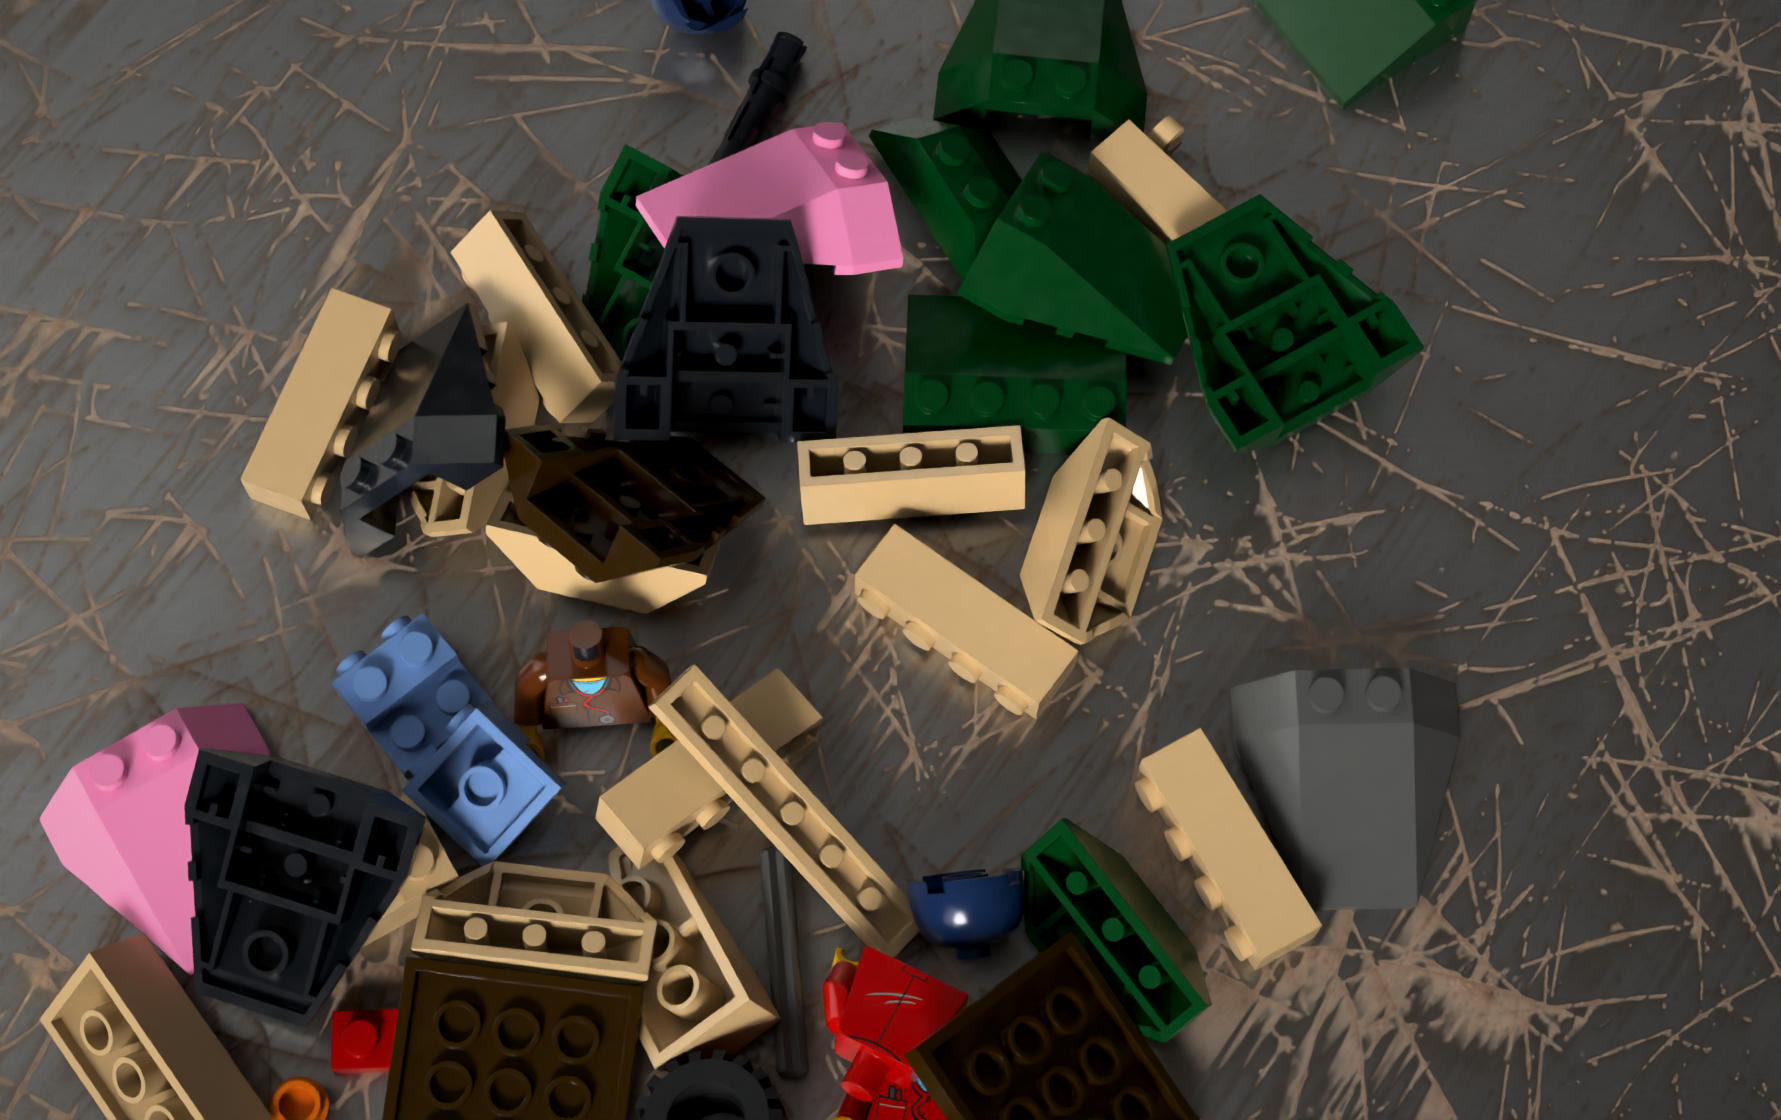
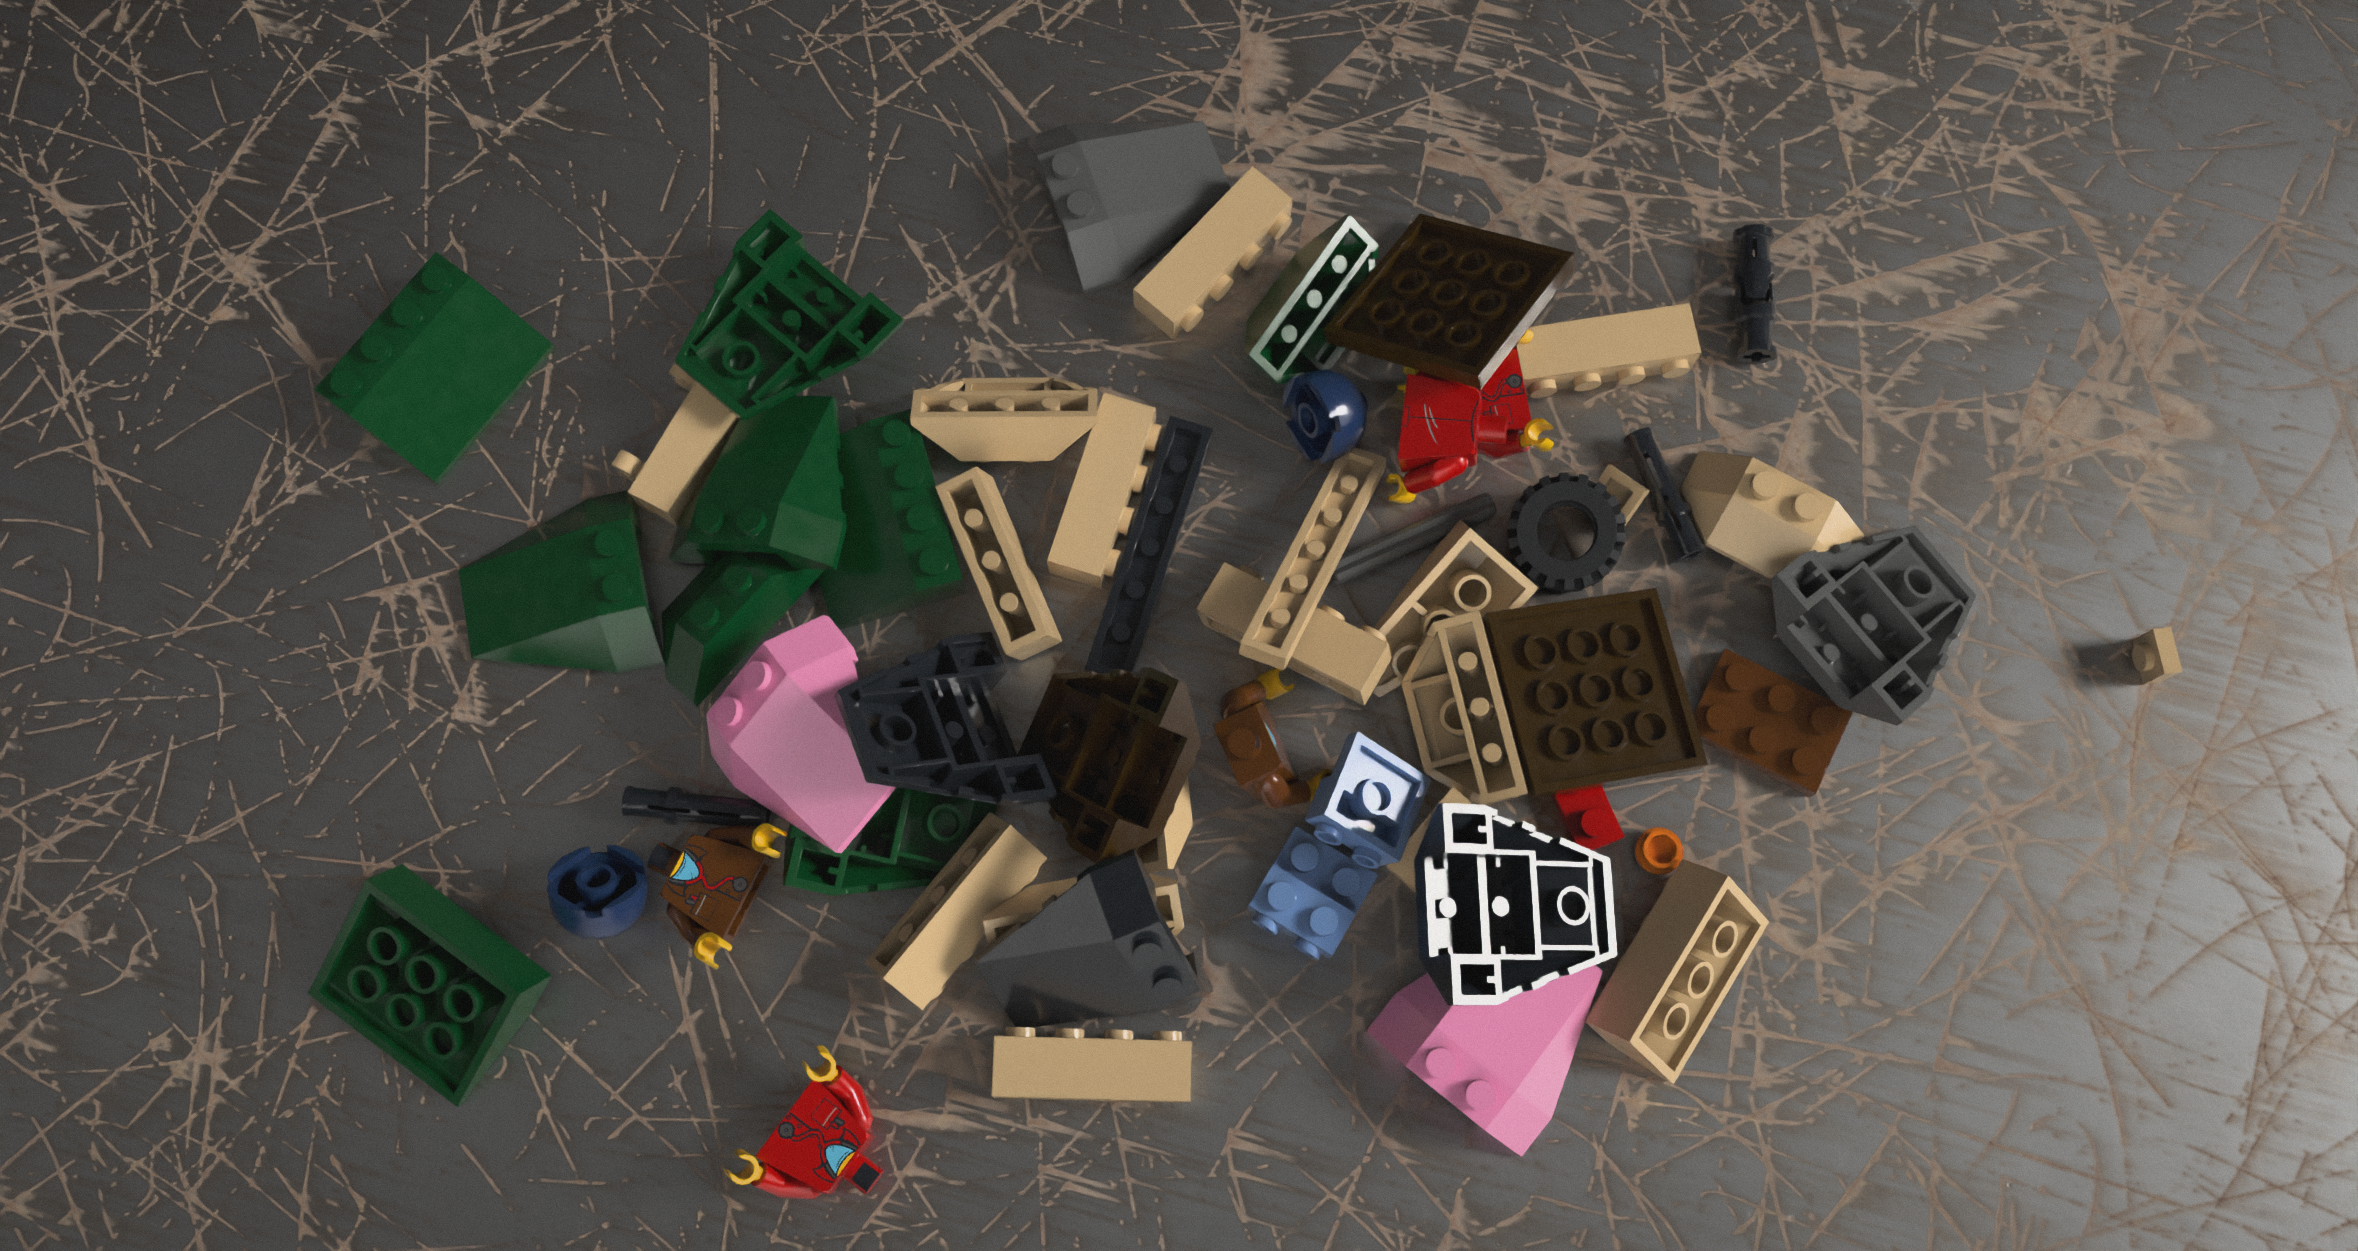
camera: 110 degrees left, 5 degrees up
none -> reddish brown torso [647,823,787,970]
none -> red torso [724,1045,884,1200]
none -> black plate [1084,416,1213,674]

